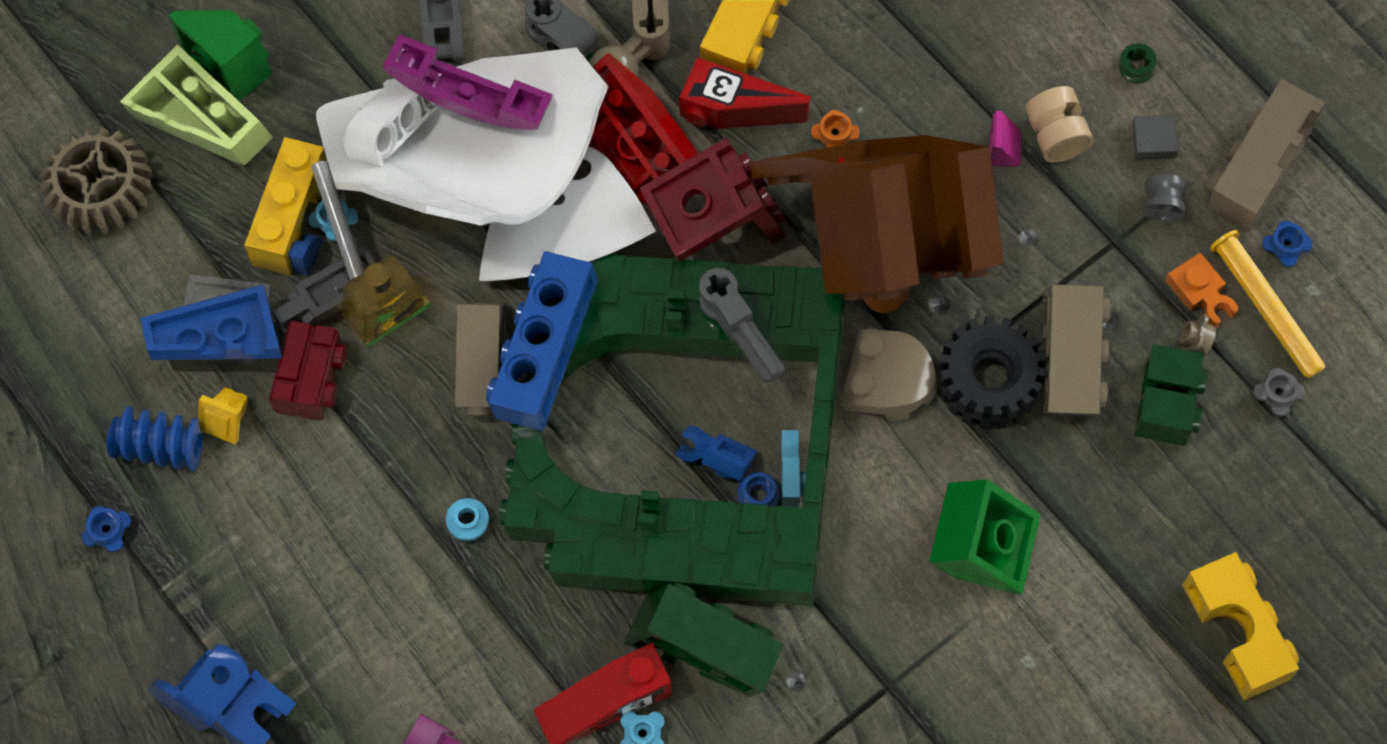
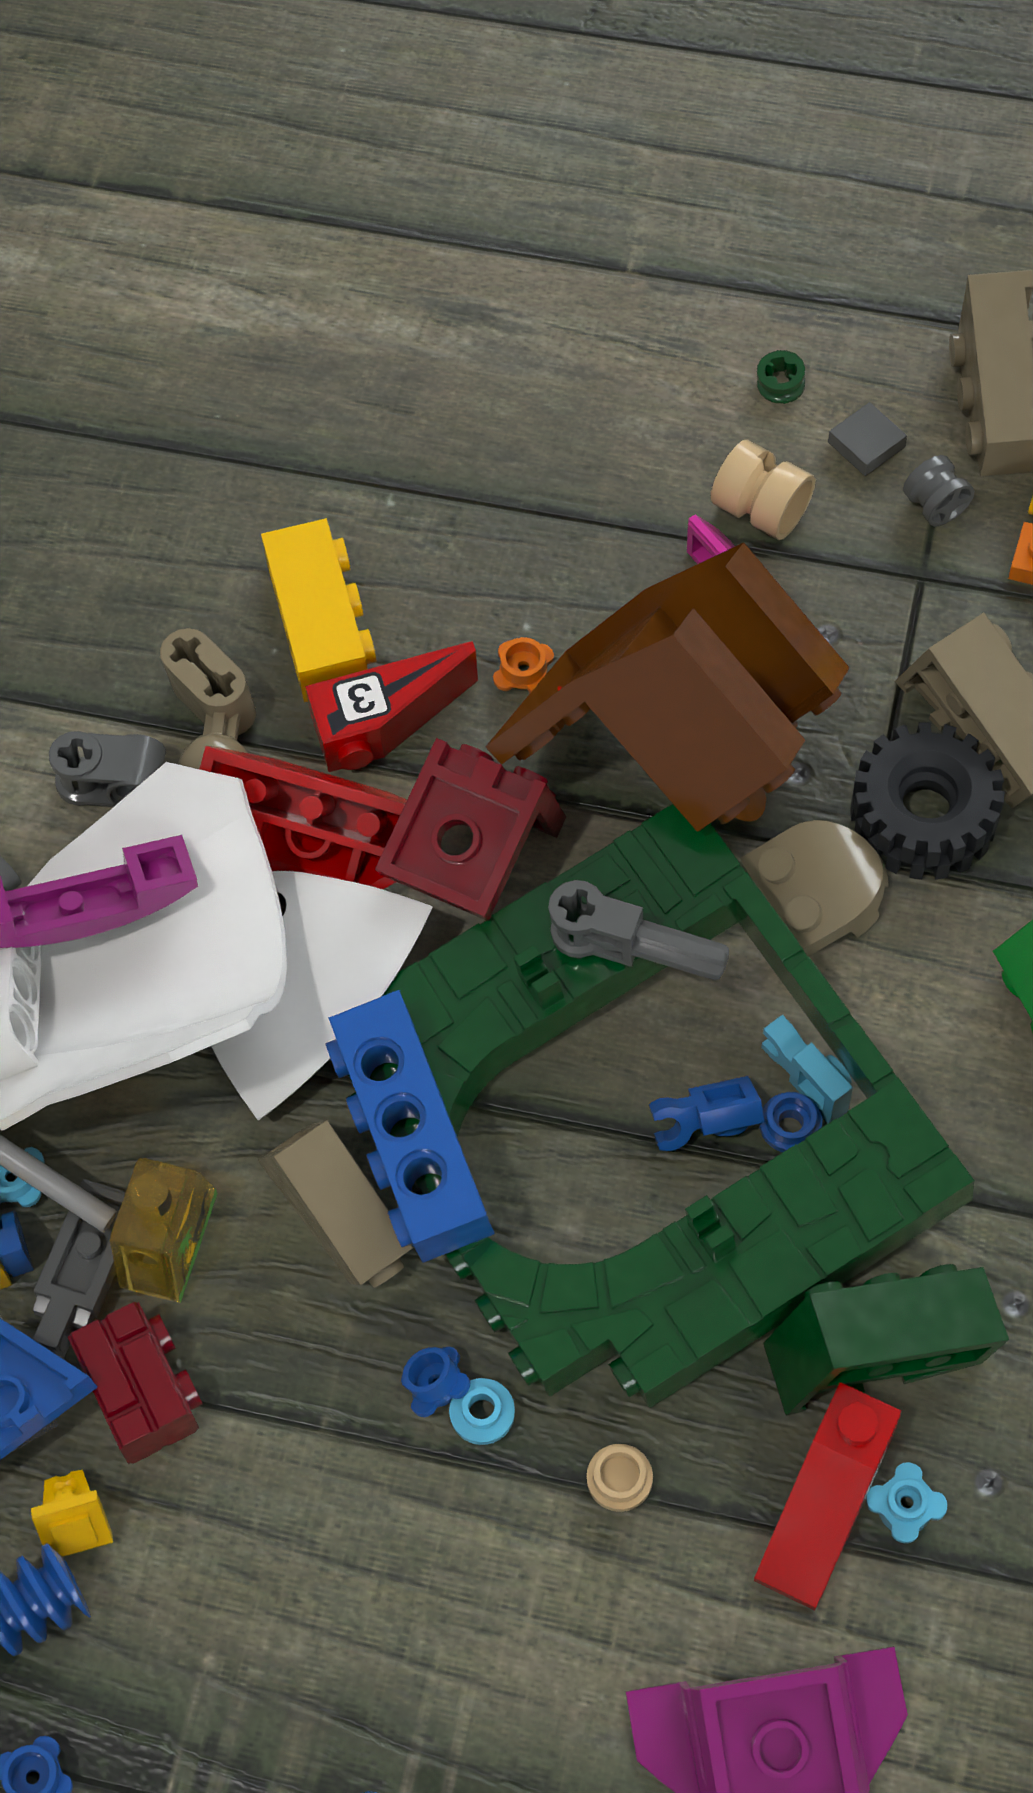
camera: 35 degrees left, 5 degrees down
none -> blue plate [401,1347,470,1417]
none -> tan plate [587,1444,653,1512]

